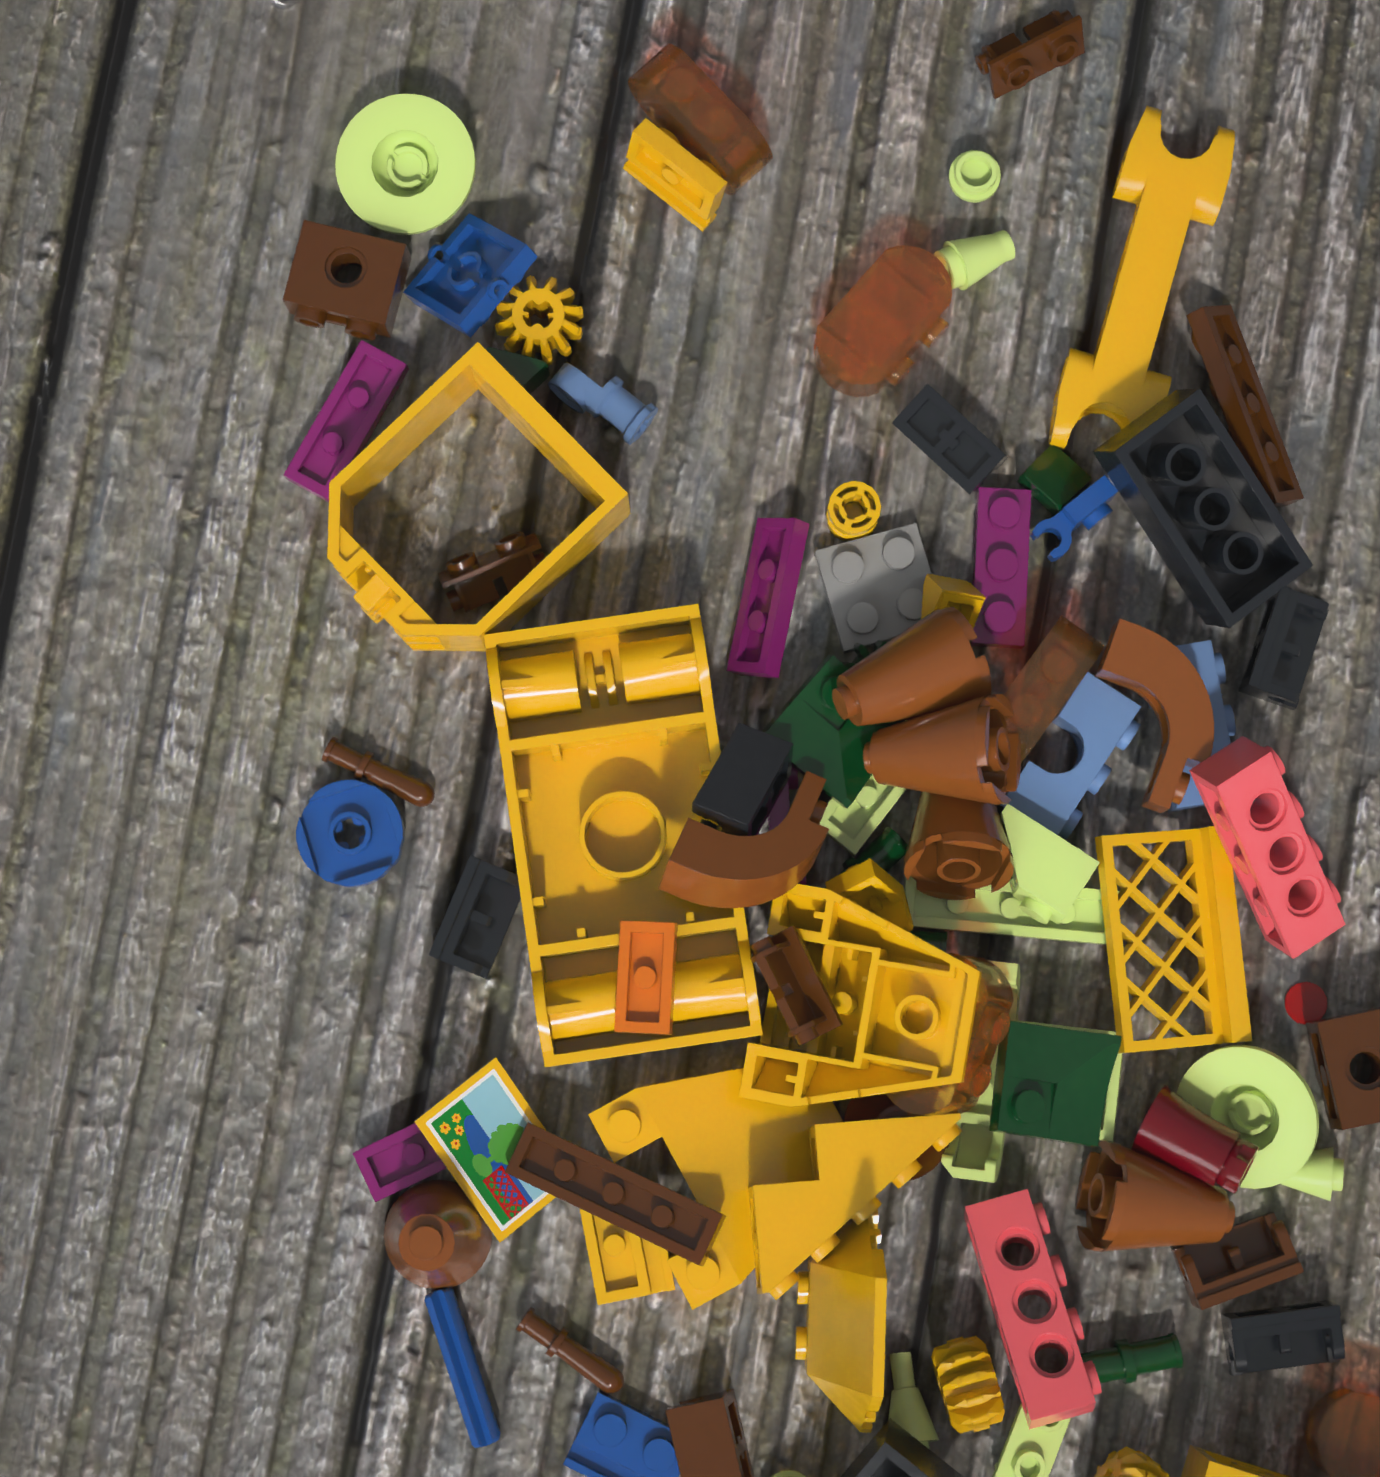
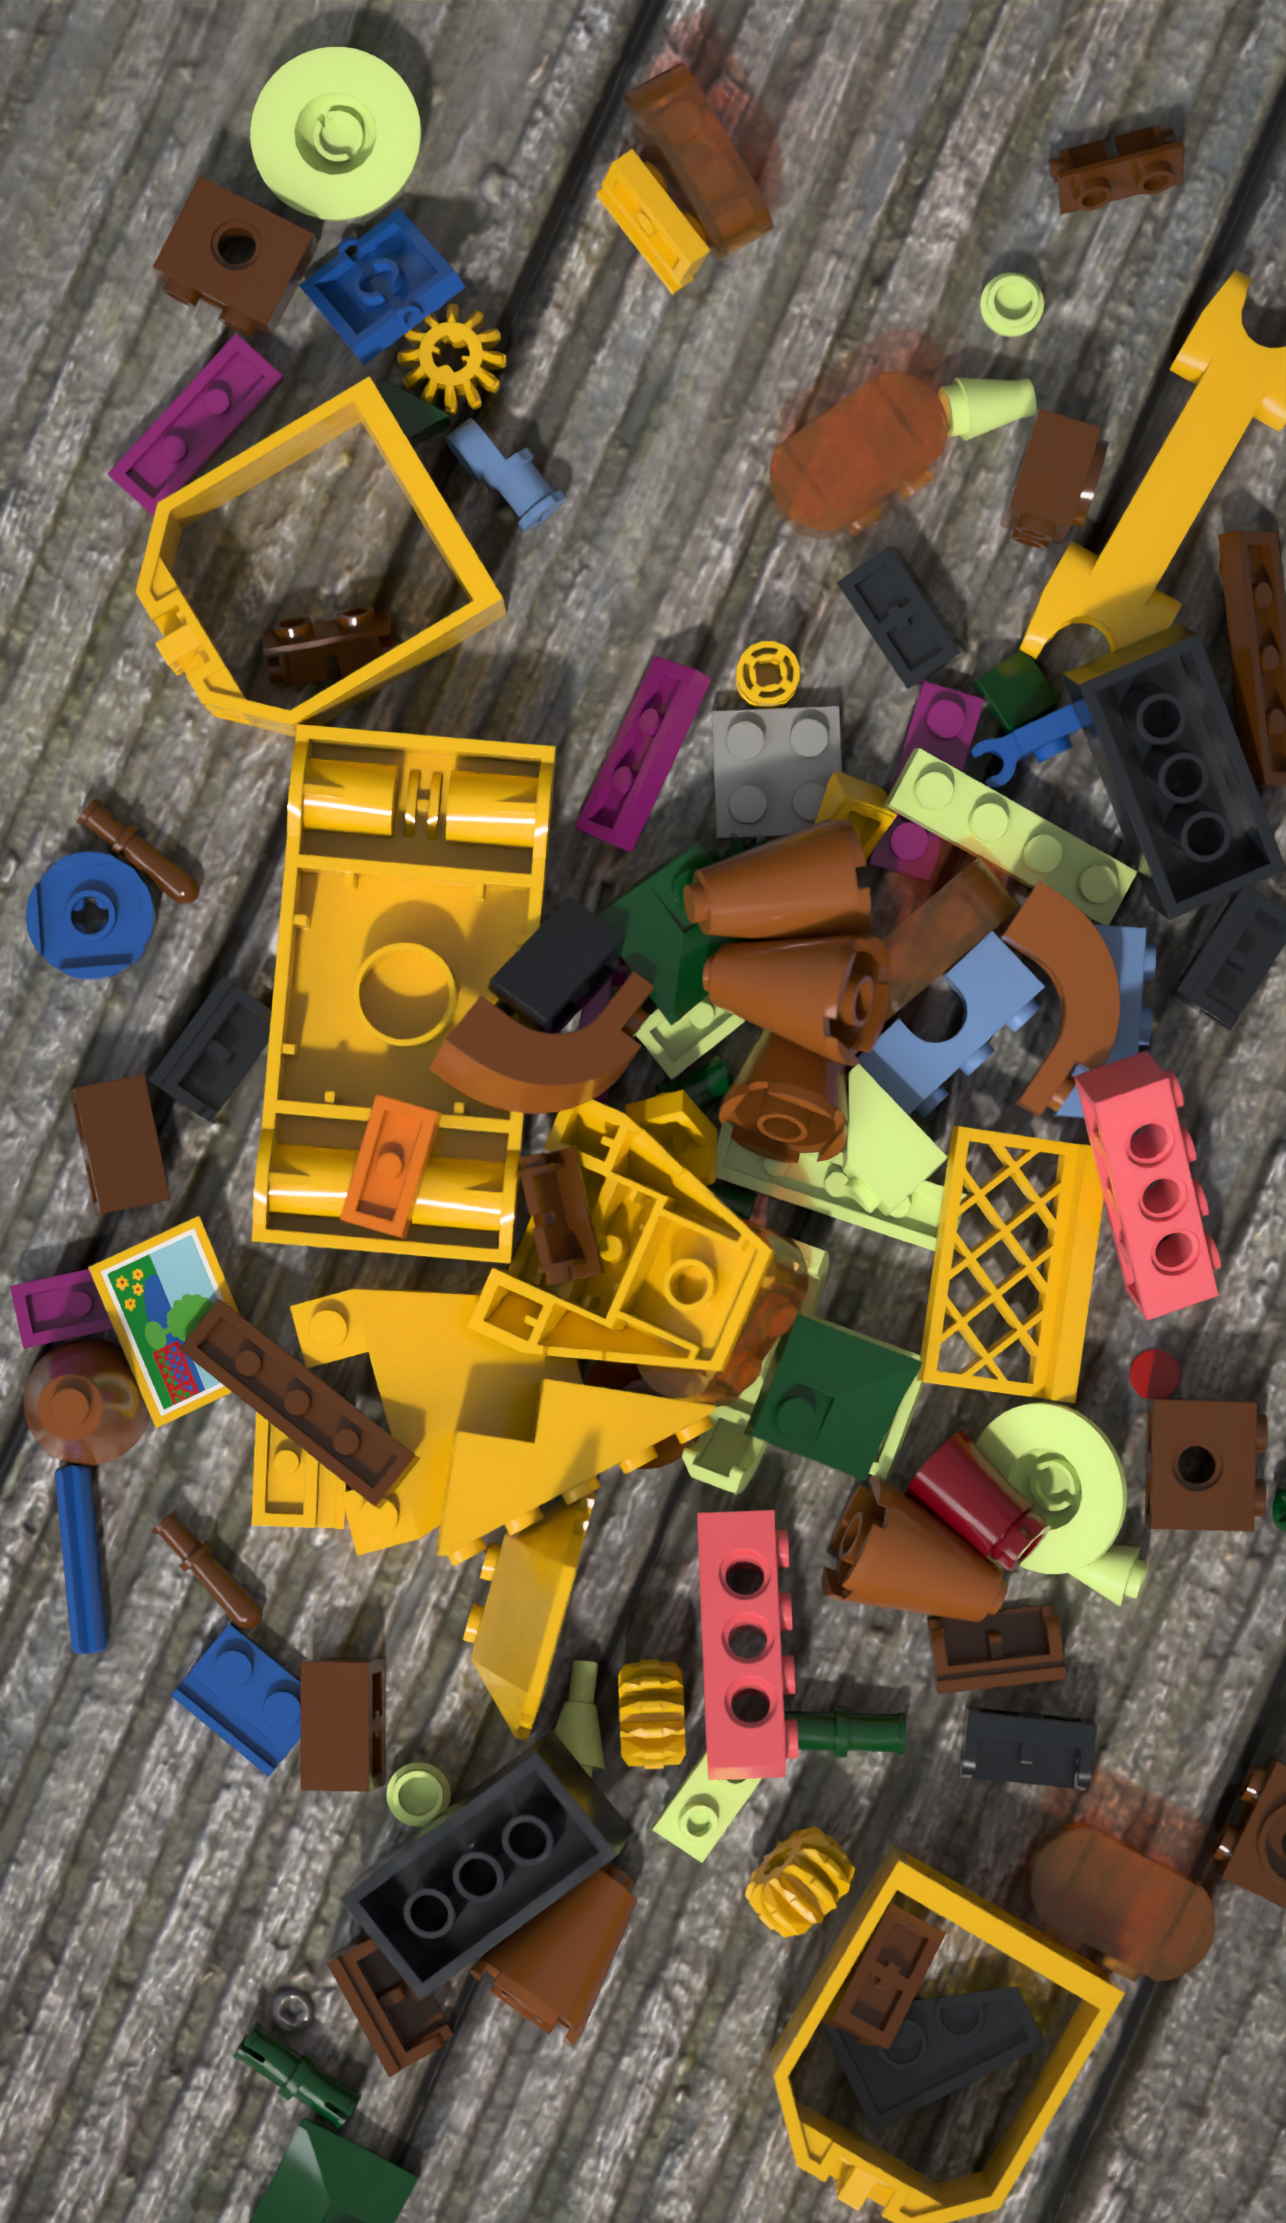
camera: 15 degrees right, 5 degrees up
none -> reddish brown hinge [70,1074,170,1216]
none -> yellowish green plate [884,748,1137,925]
none -> reddish brown brick [1000,409,1109,549]

